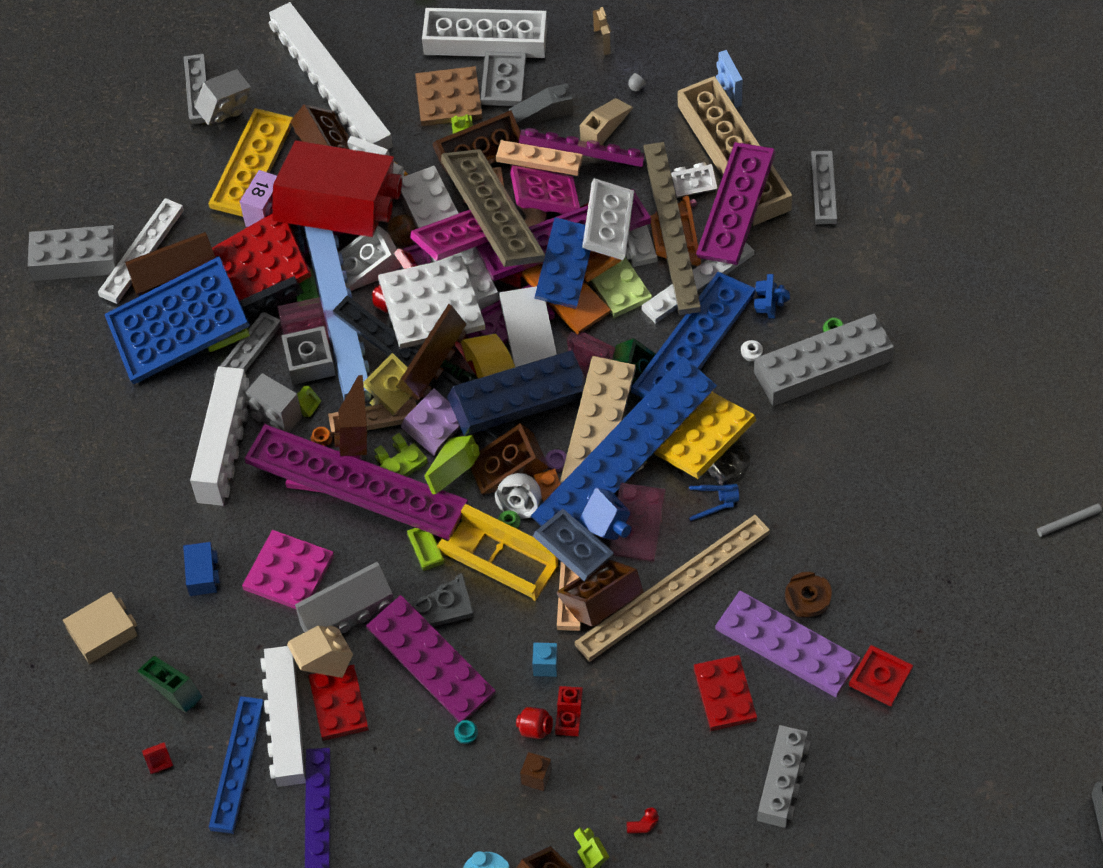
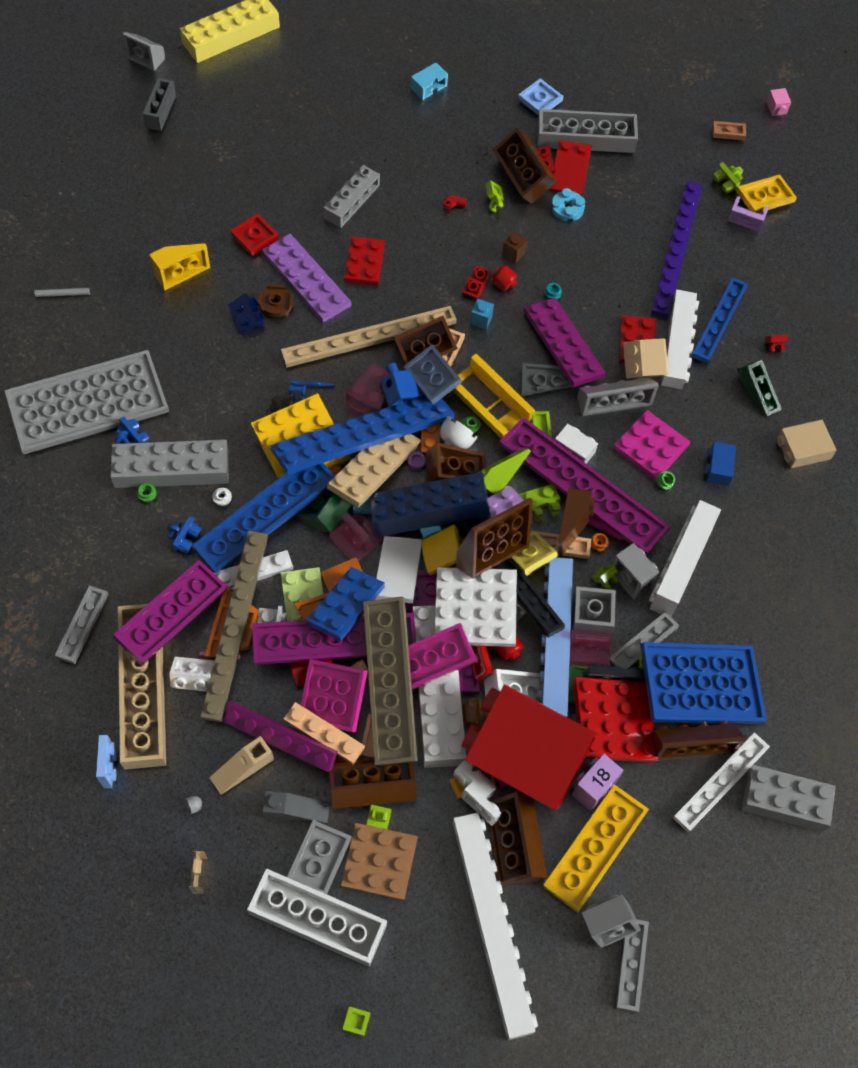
camera: 170 degrees left, 5 degrees up
white tile [582,178,634,260] -> none
none -> light grey plate [4,350,169,455]
none -> blue hips [115,417,149,444]
none -> yellow slope [149,243,210,290]
none -> clear blue bracket [228,293,265,334]
none -> white brick [555,424,598,463]
none -> bright green plate [657,471,675,490]

